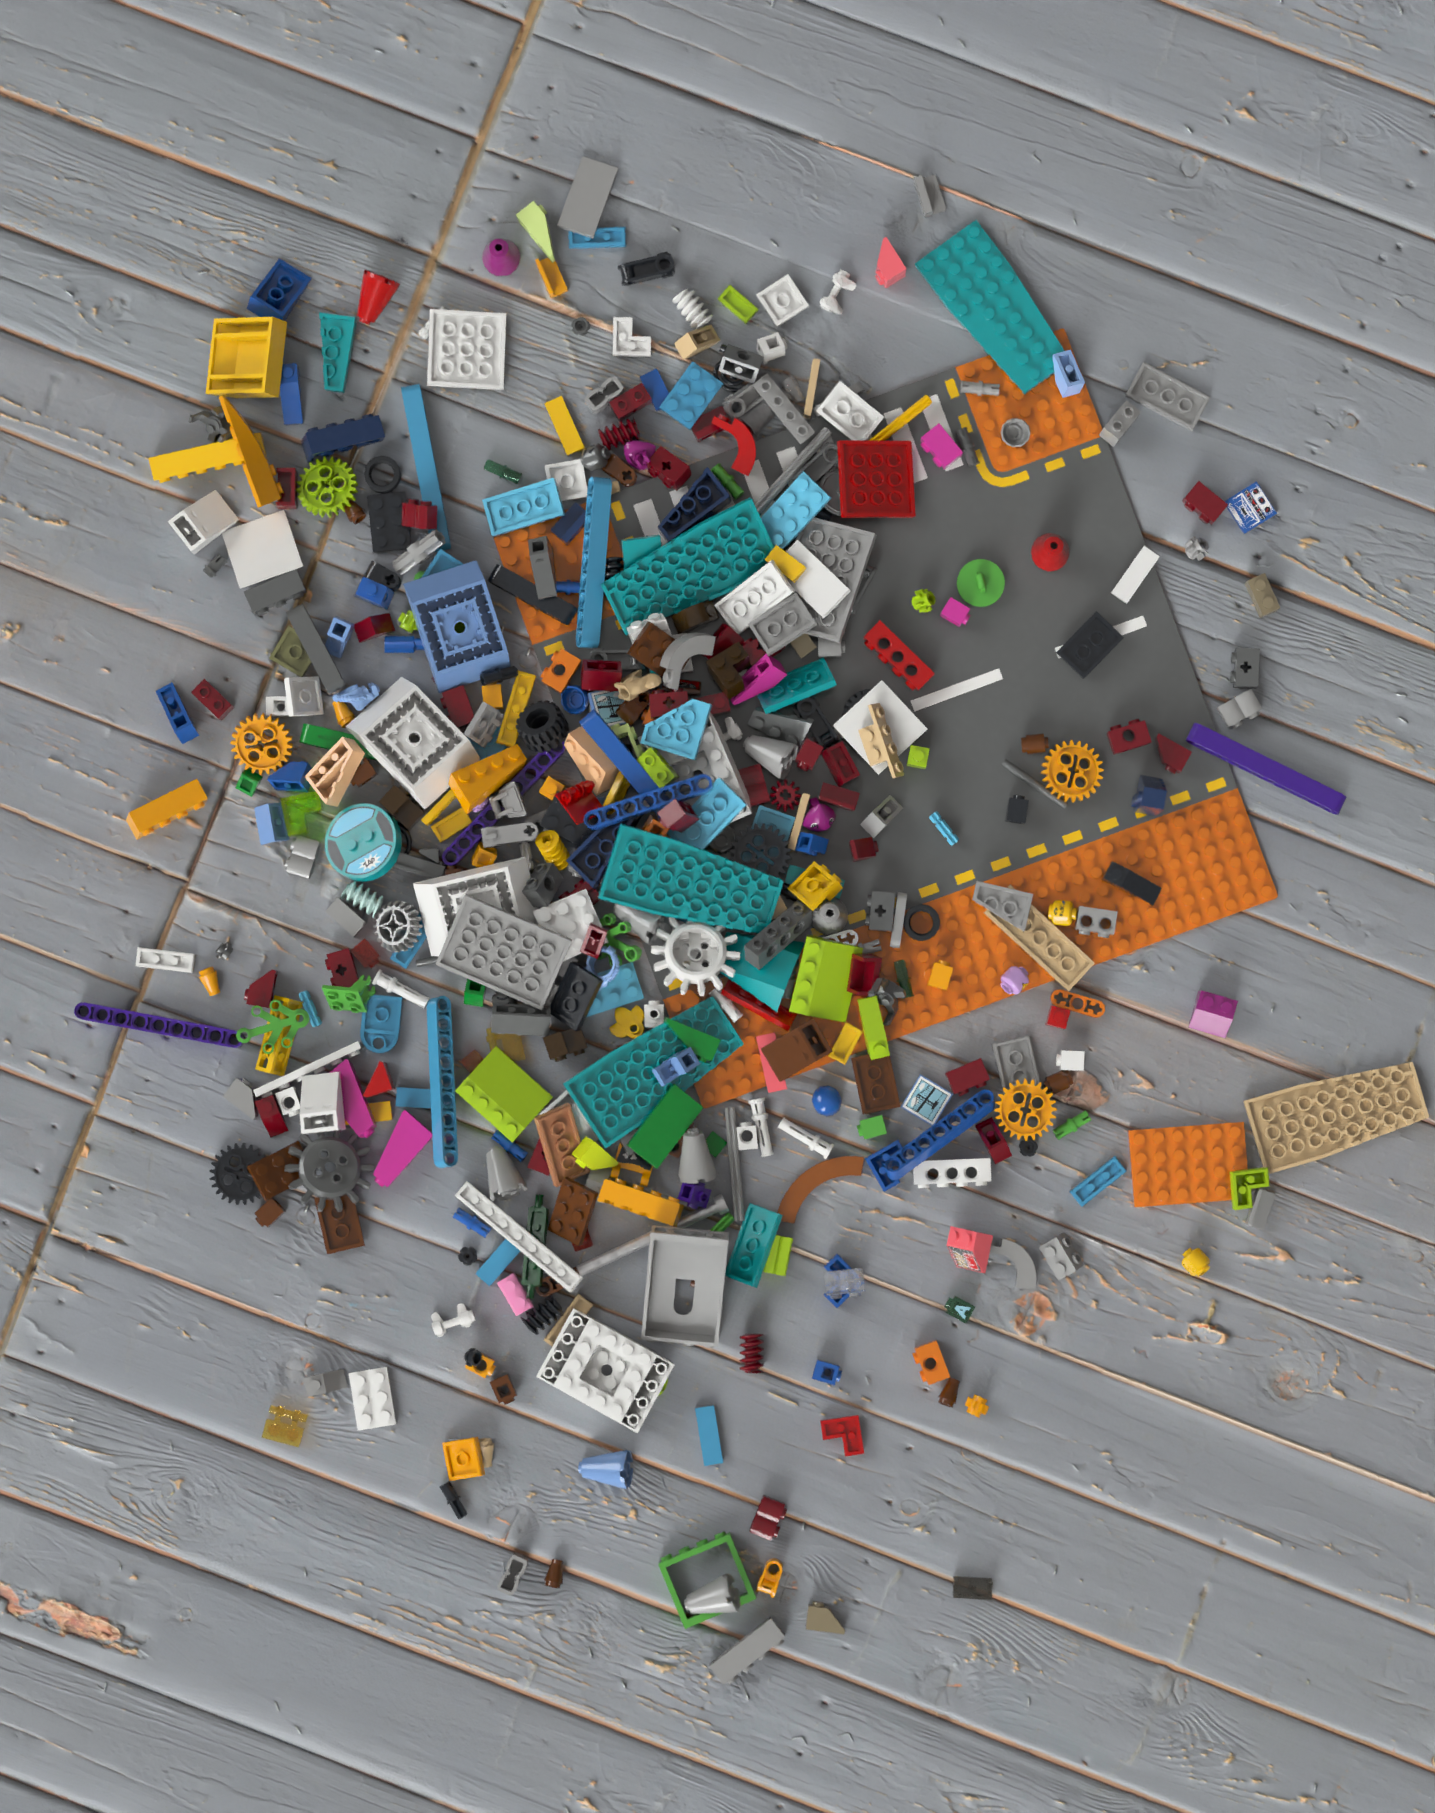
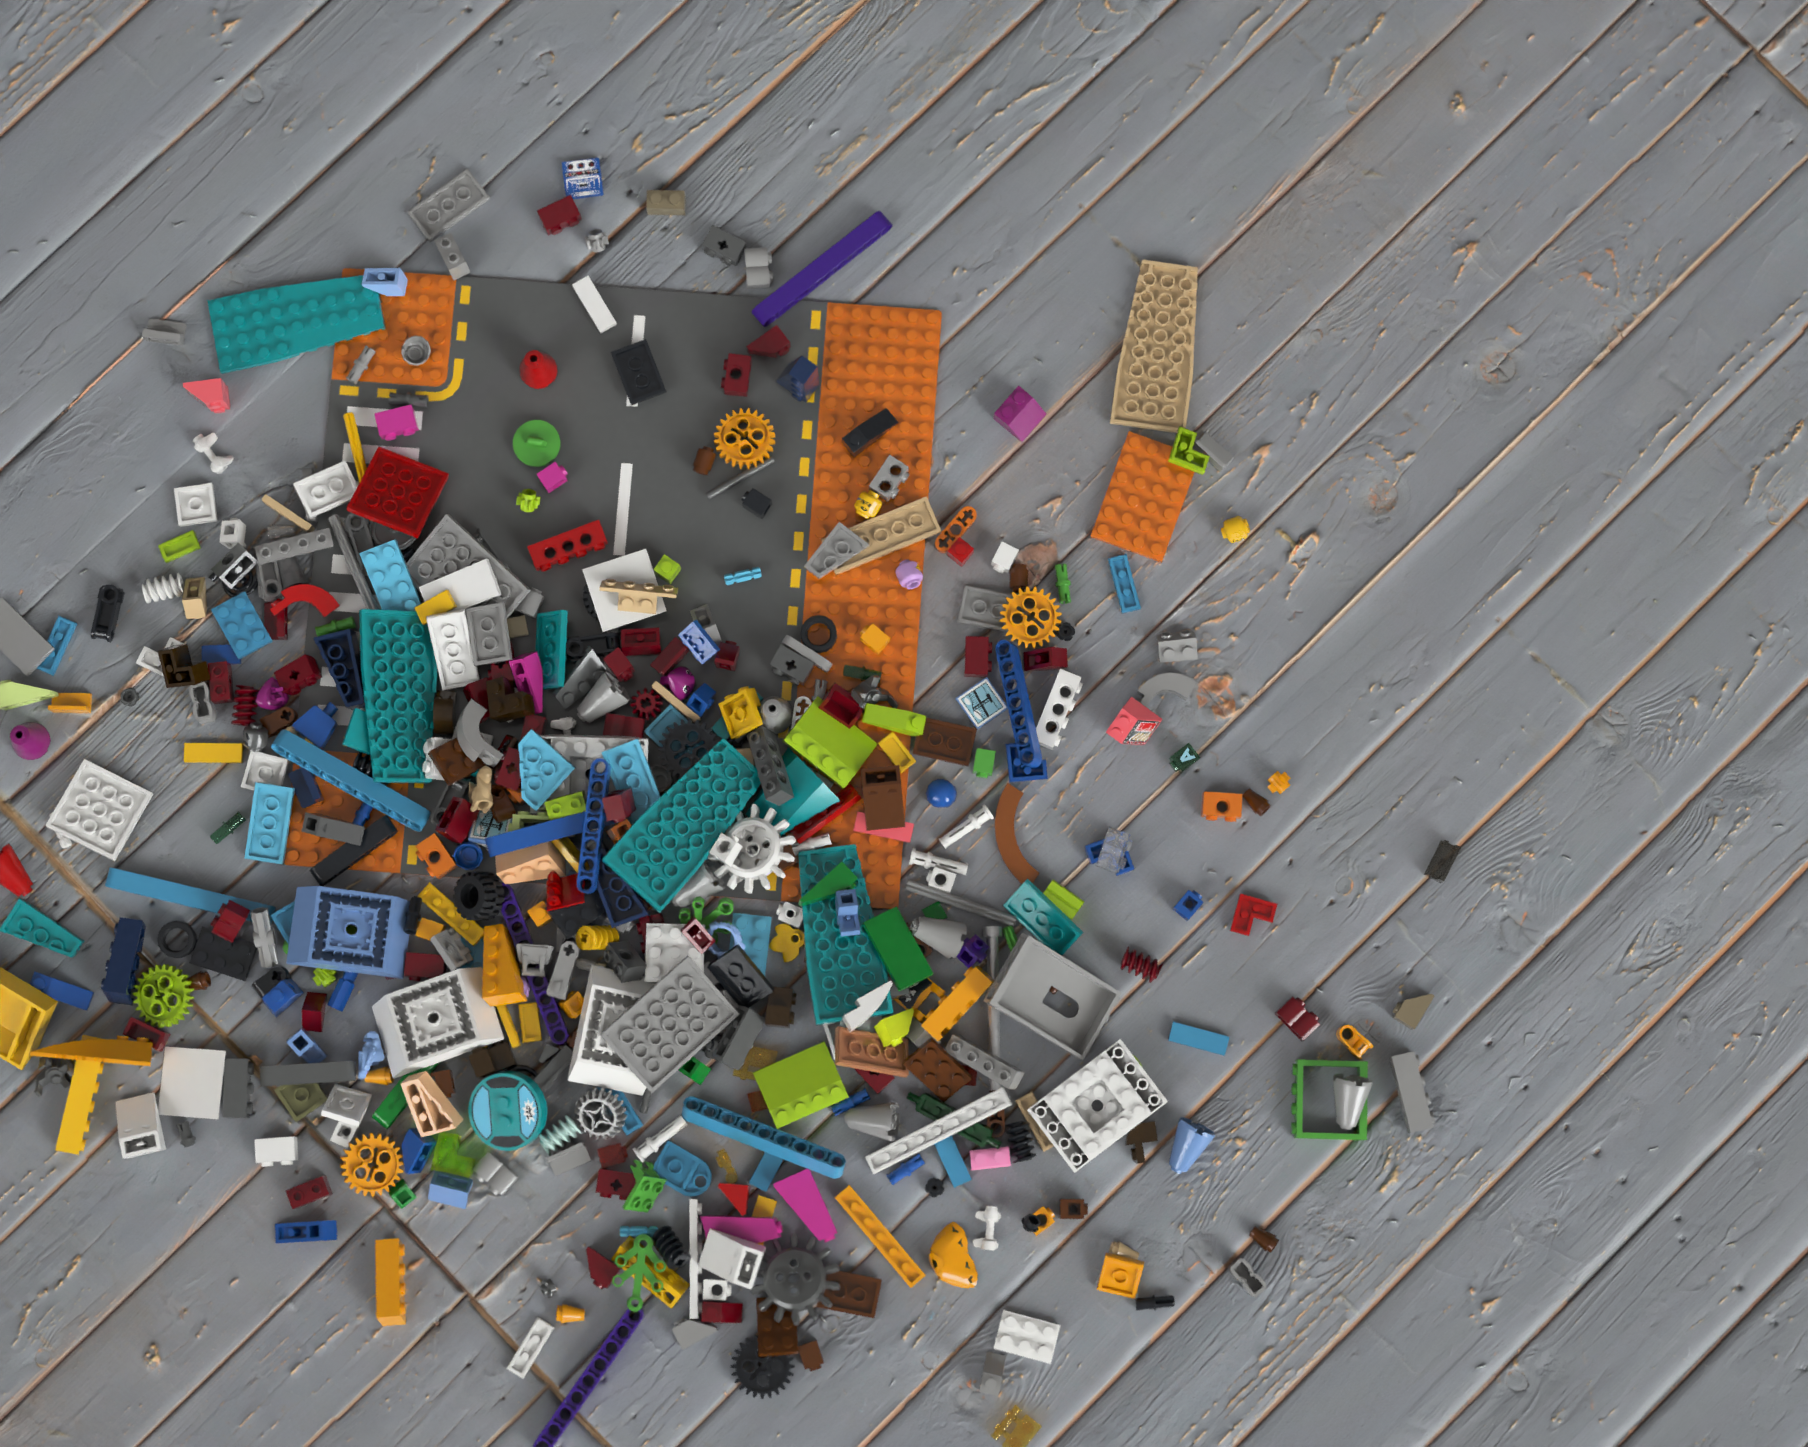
camera: 70 degrees left, 5 degrees down
none -> dark brown brick [158,644,210,688]
none -> white brick [255,1136,298,1167]
none -> blue torso [292,702,338,750]
none -> black piece [652,1226,691,1270]
none -> bracket [678,620,720,664]
none -> white brick [709,833,743,867]
none -> clear yellow plate [715,1148,738,1184]
none -> light orange plate [835,1185,926,1288]
none -> white slope [842,981,893,1032]
none -> light orange piece [929,1222,978,1288]
none -> light grey brick [945,1034,1025,1090]
none -> dark brown brick [1125,1121,1158,1164]

